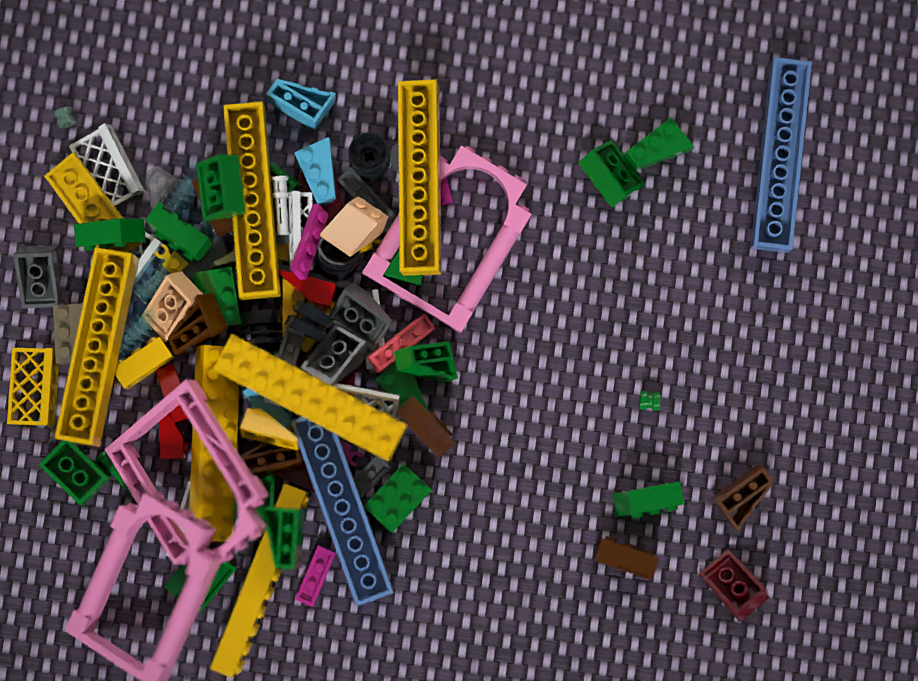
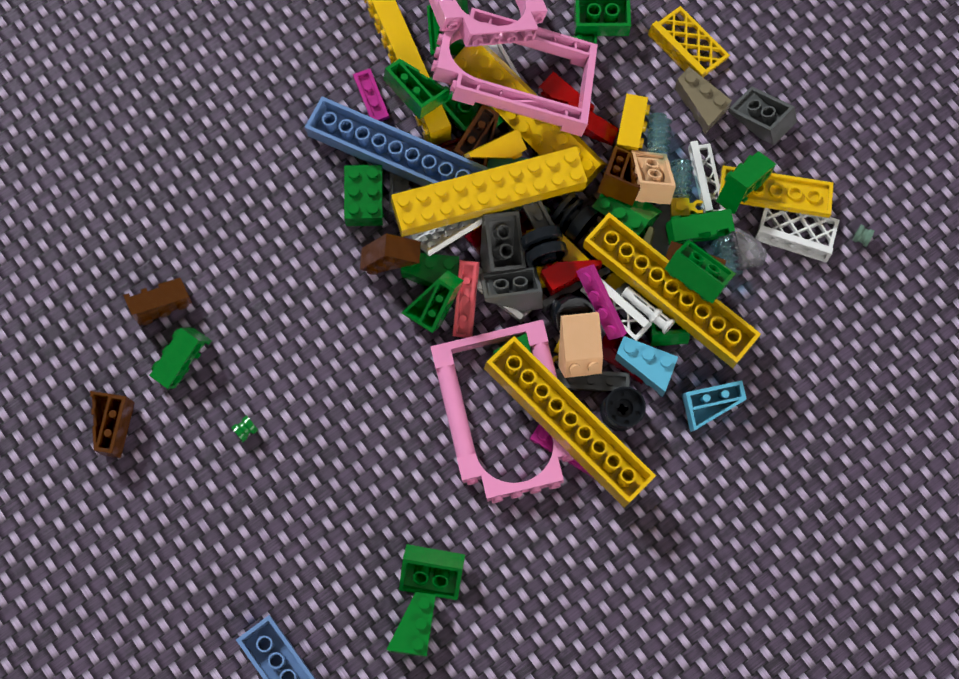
camera: 130 degrees right, 10 degrees down
yellow brick [55,248,139,447] -> none
dark red slope [699,549,769,622] -> none

